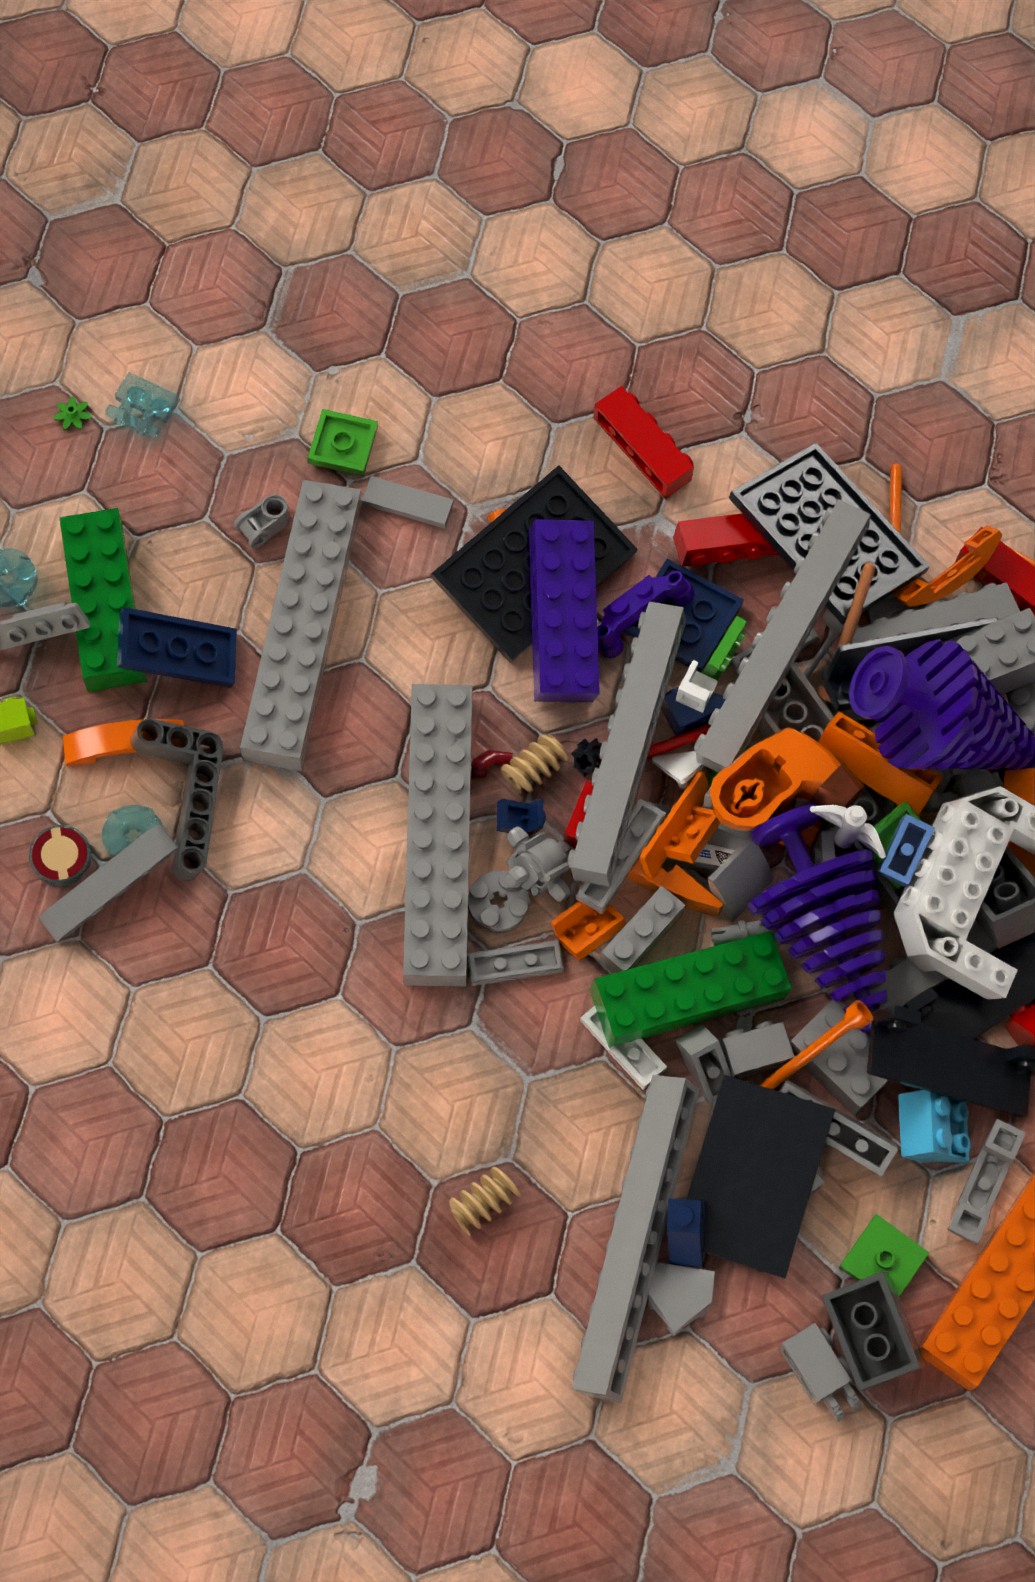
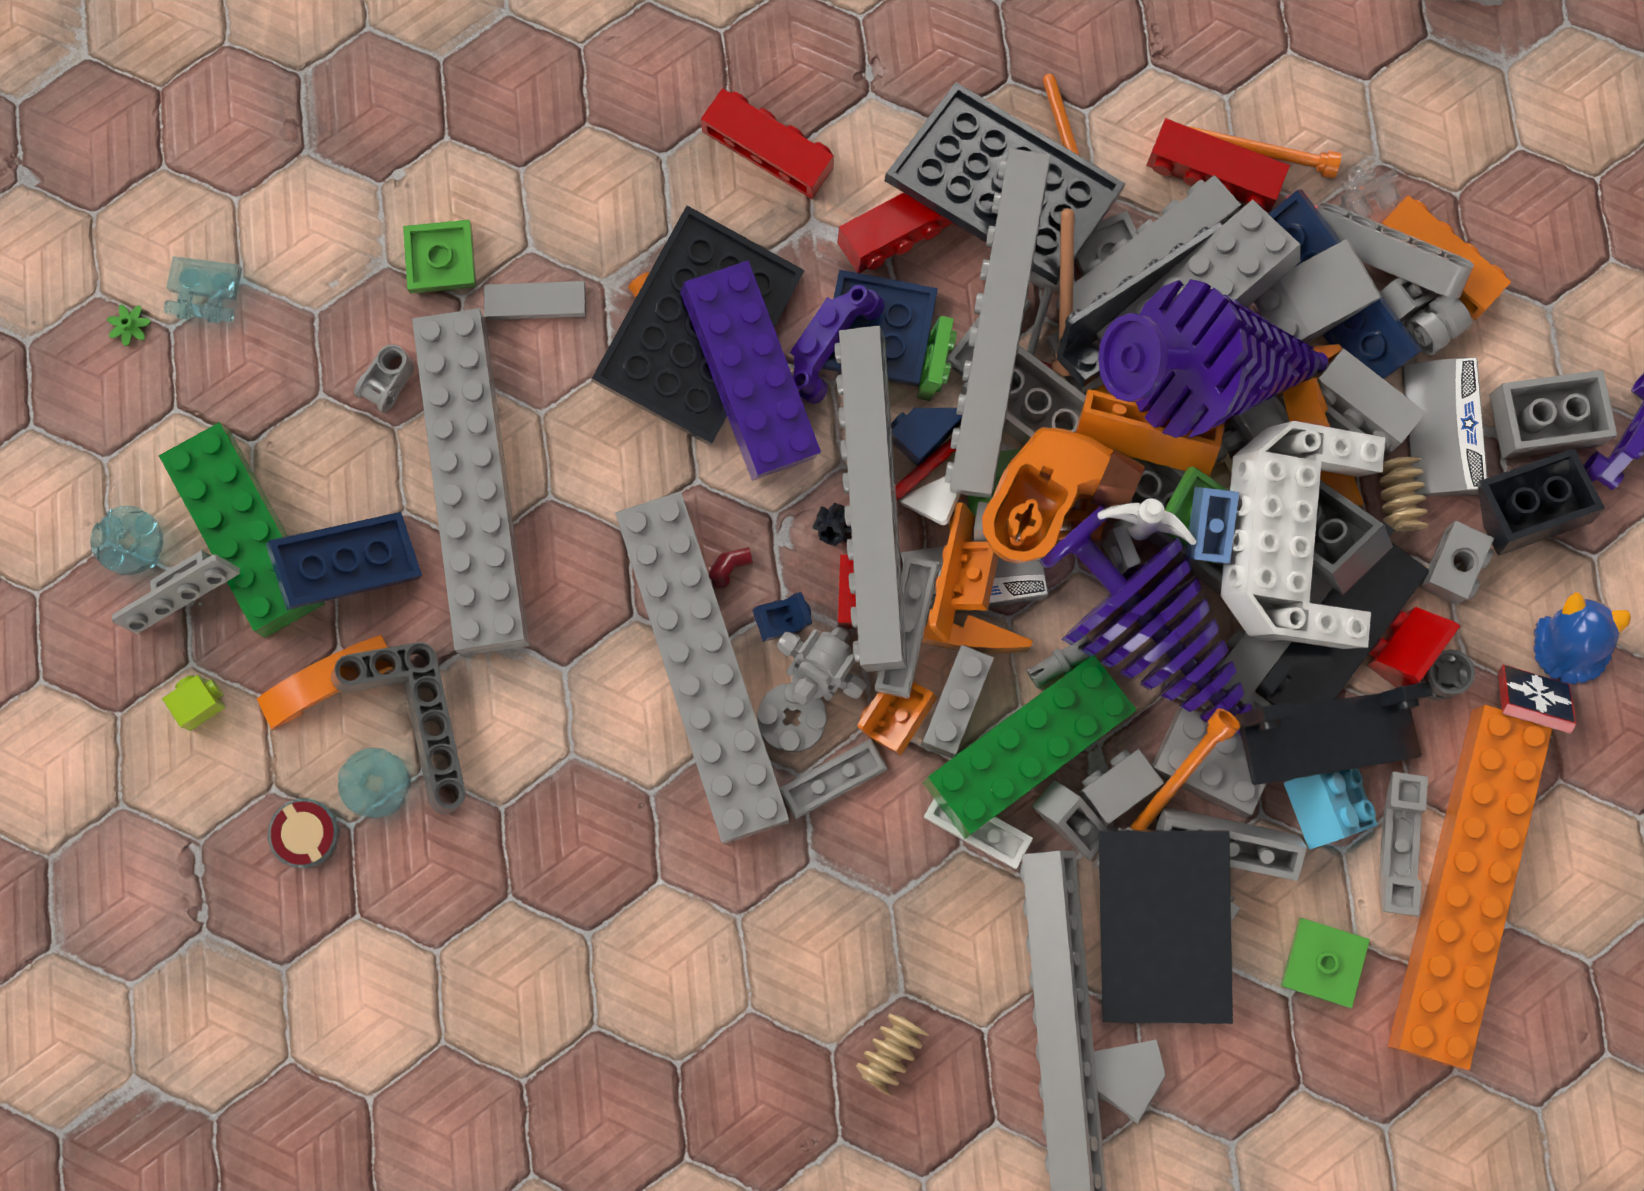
camera: 15 degrees left, 10 degrees up
light grey beam [38,824,179,943] -> none
tan piece [501,734,569,795] -> none
dark blue slope [667,1198,706,1267] -> none
white panel [675,660,717,713] -> none
light grey slope [708,836,773,922] -> none
light grey hinge [778,1323,862,1422] -> none
dark grey brick [822,1272,926,1391] -> none
orange slope [894,525,1002,607] -> none

